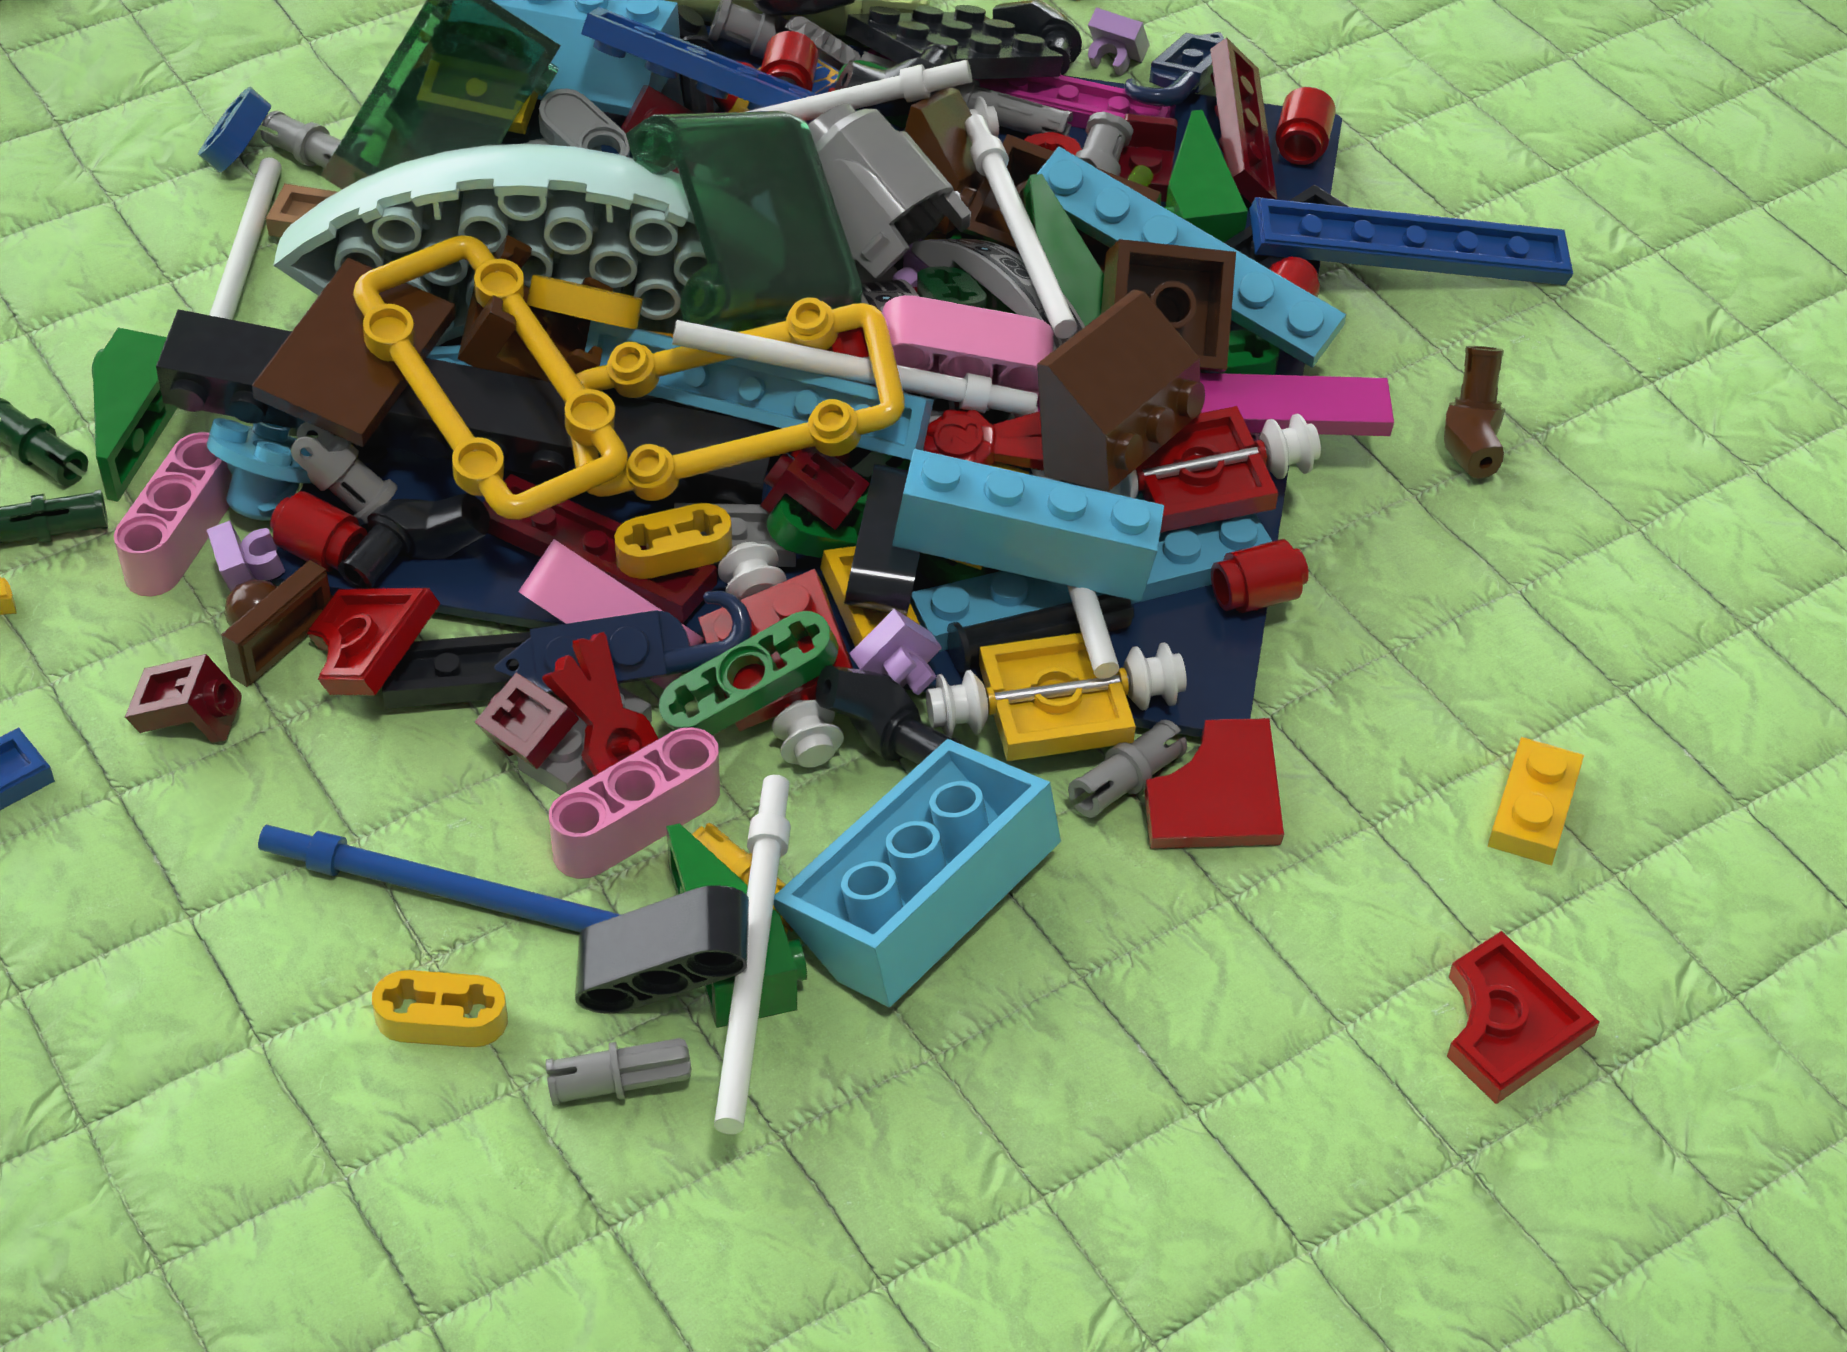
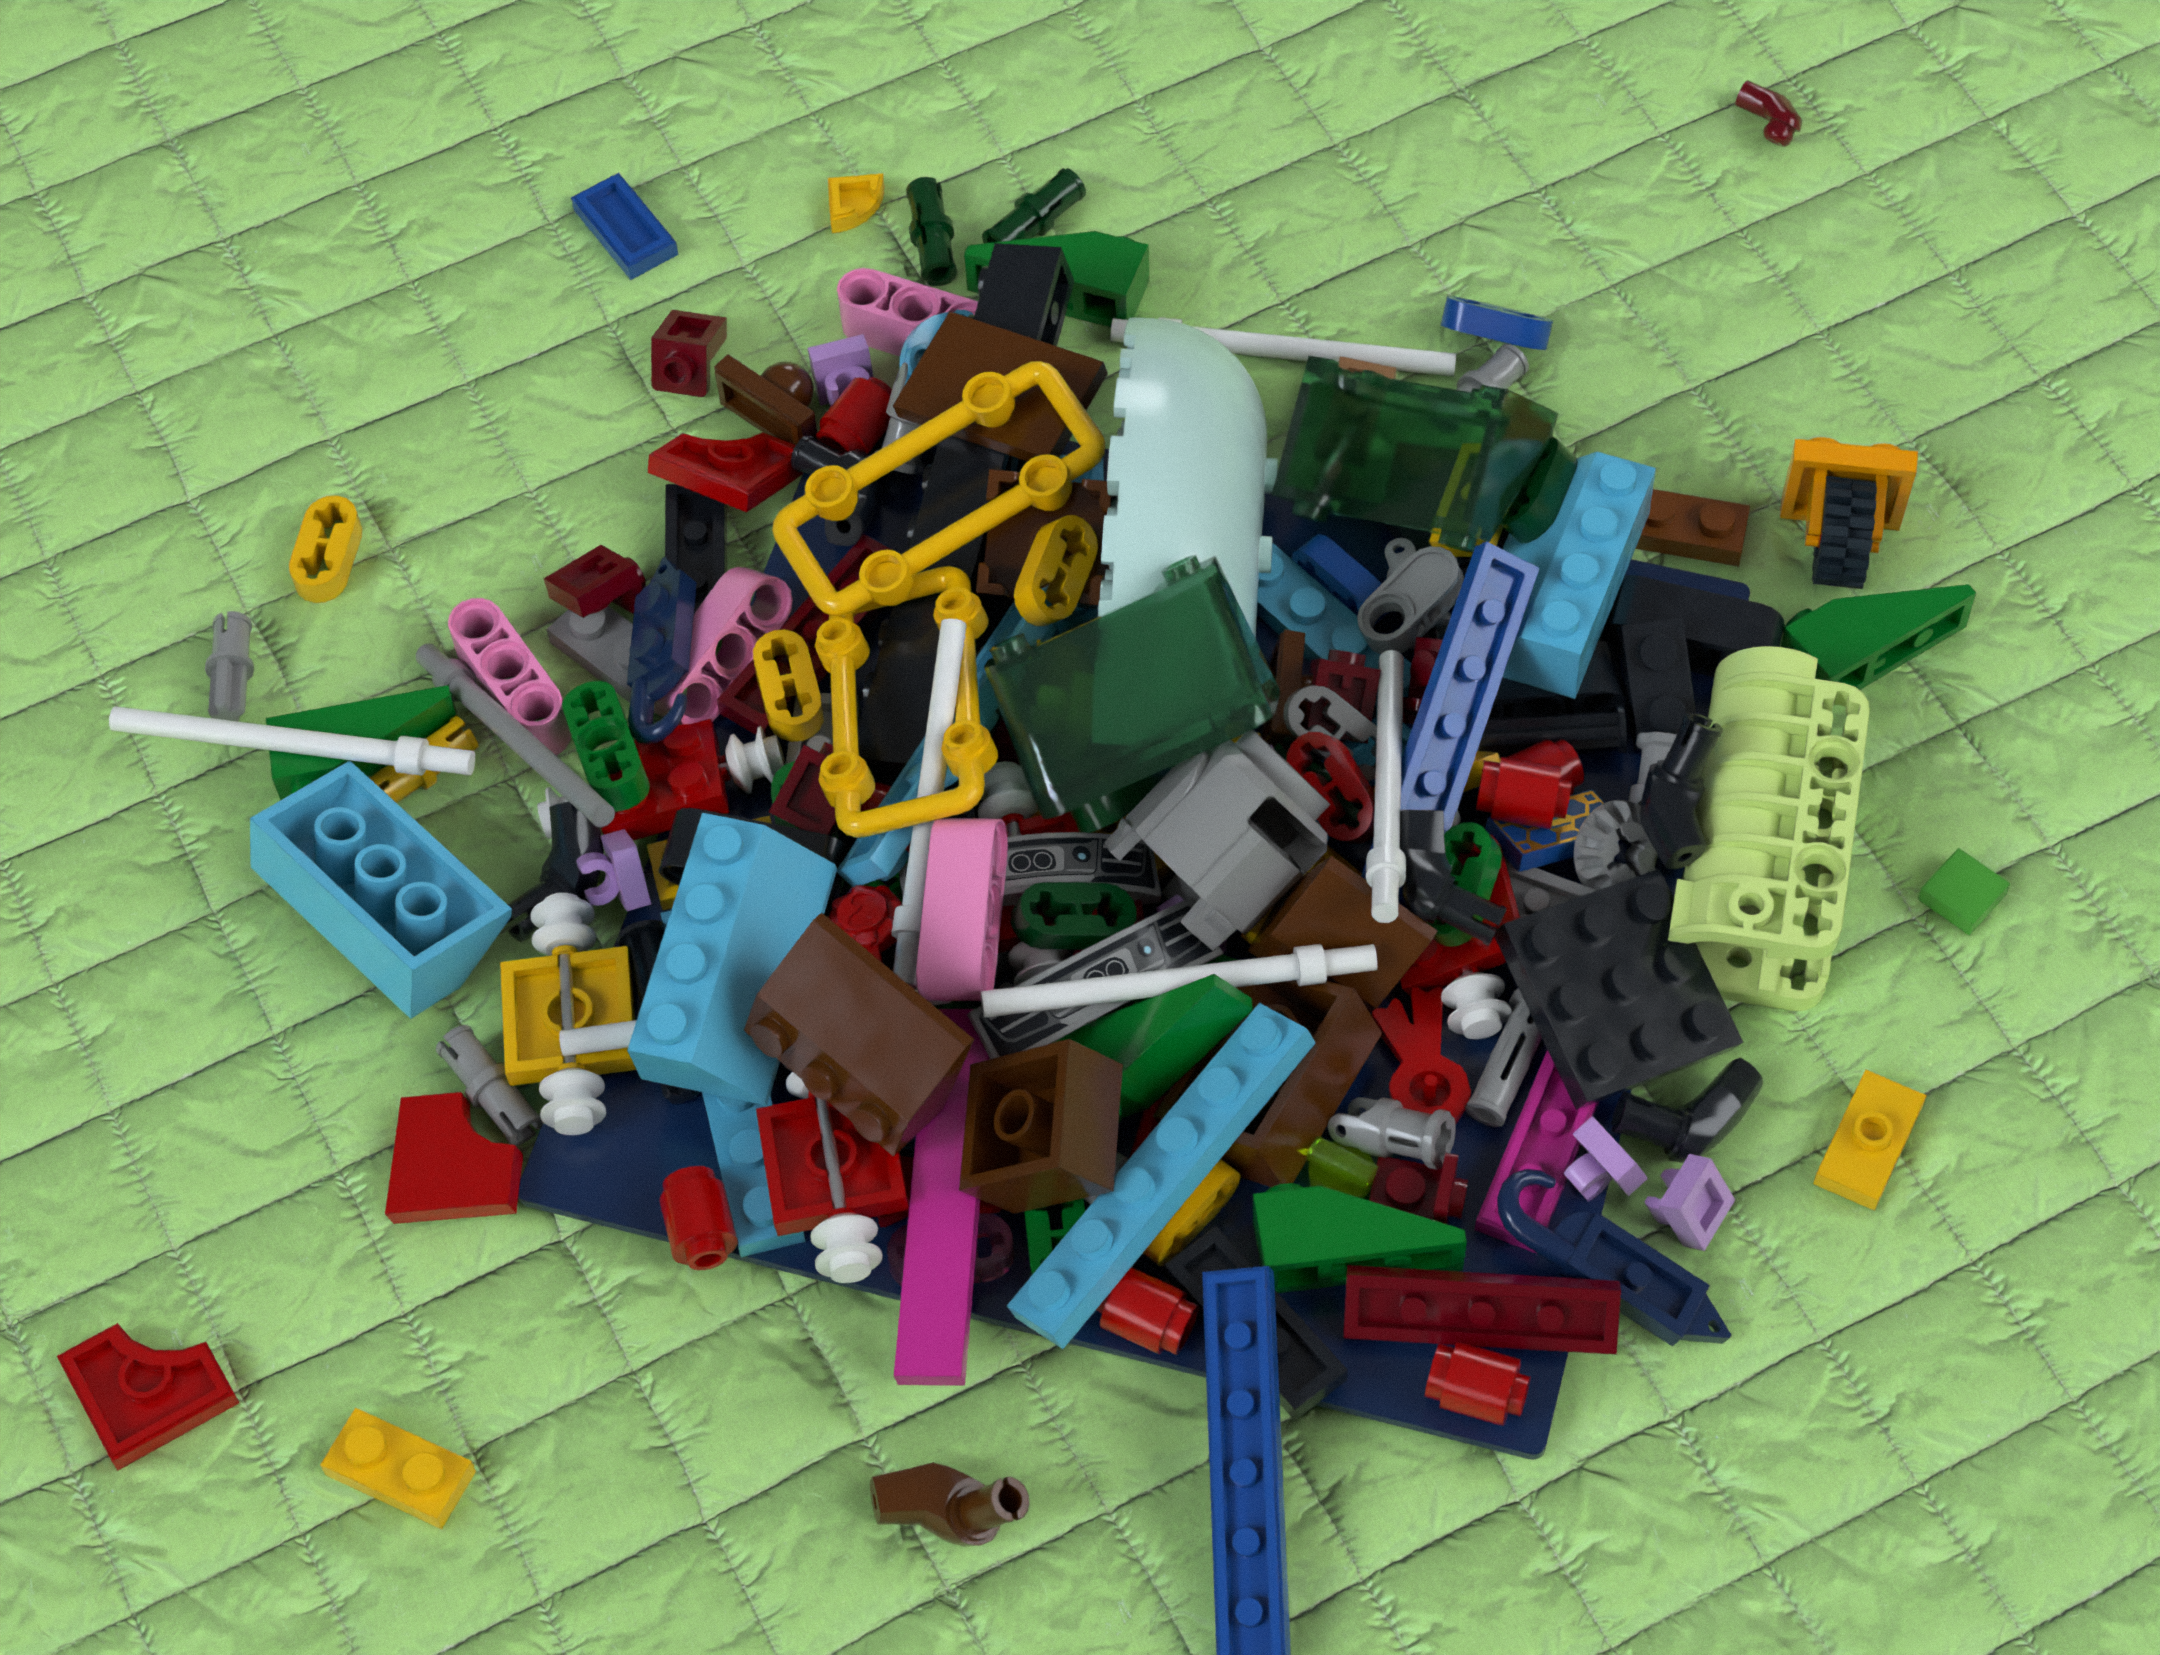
camera: 100 degrees right, 10 degrees up
blue bar [258,825,621,932] -> none
red piece [542,632,658,776] -> none
black beam [575,885,749,1014] -> none
none -> light grey bar [416,644,615,827]
none -> lavender tile [1563,1116,1648,1202]

